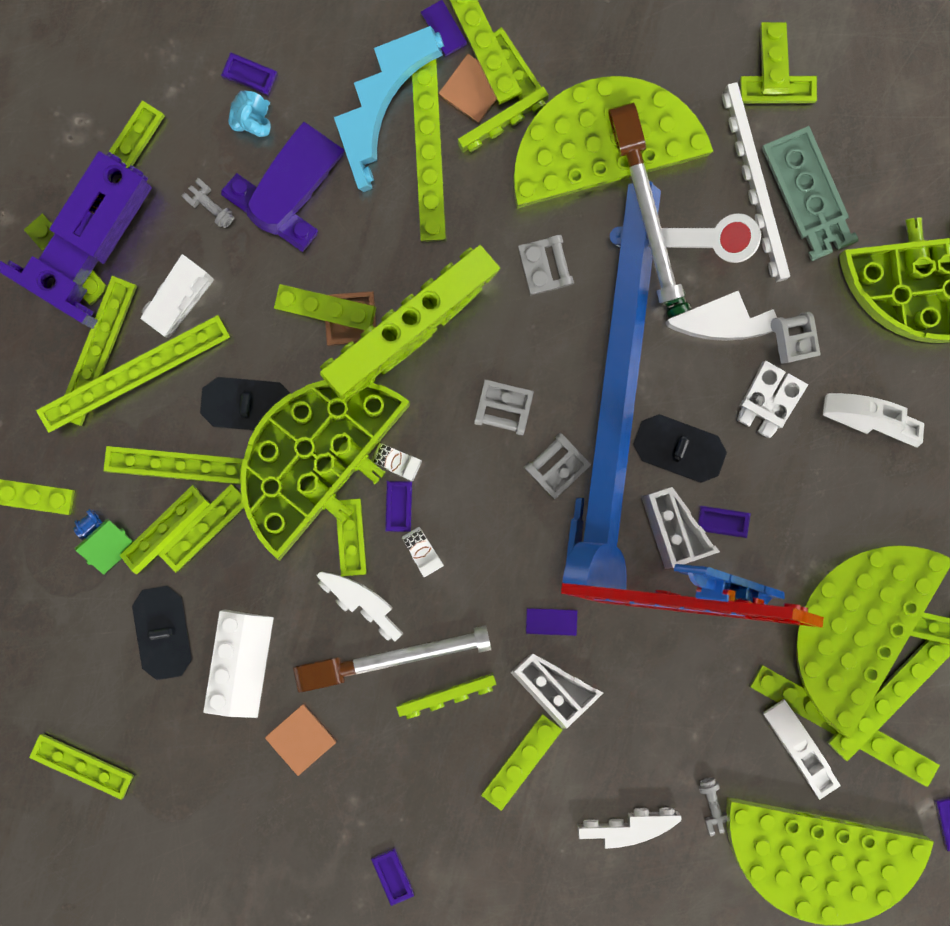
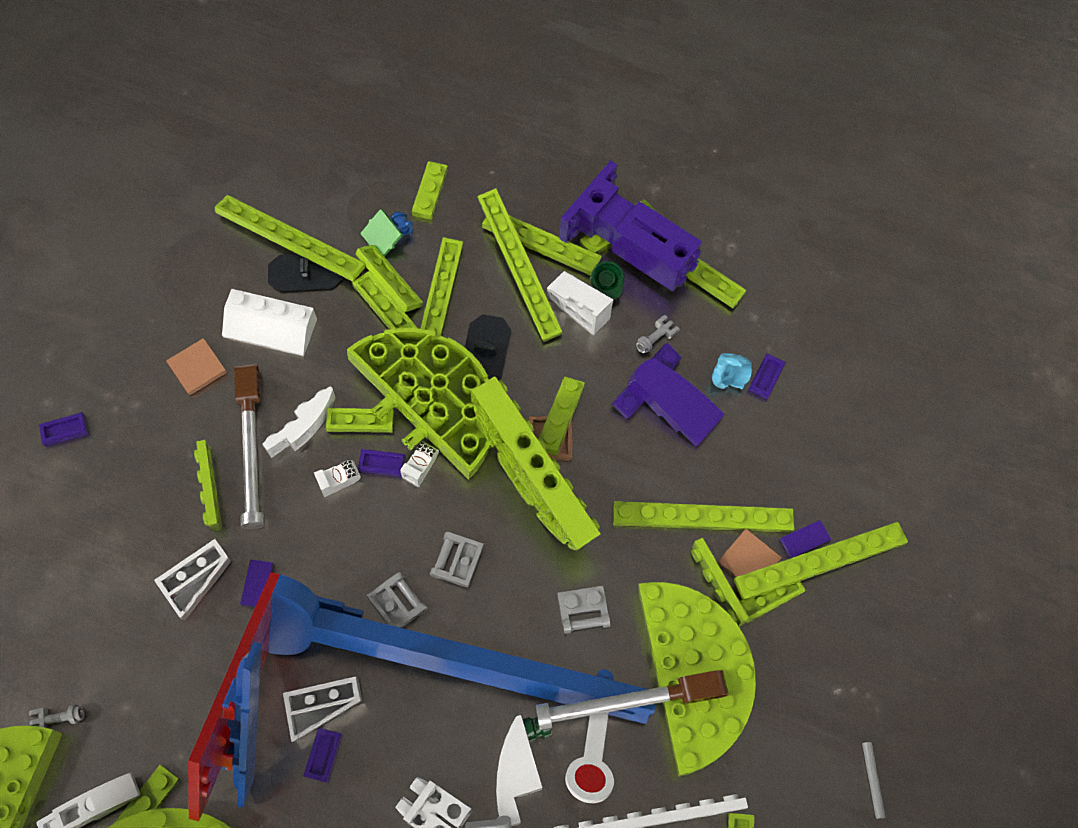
camera: 95 degrees right, 20 degrees down
lime plate [29,733,134,800] -> none
medium azure arch [334,26,444,192] -> none
lime plate [481,714,563,811] -> none
white slope [577,807,681,849] -> none
black shield [633,414,727,483] -> none
none -> lime plate [215,195,365,281]
none -> dark green hat [590,261,625,300]

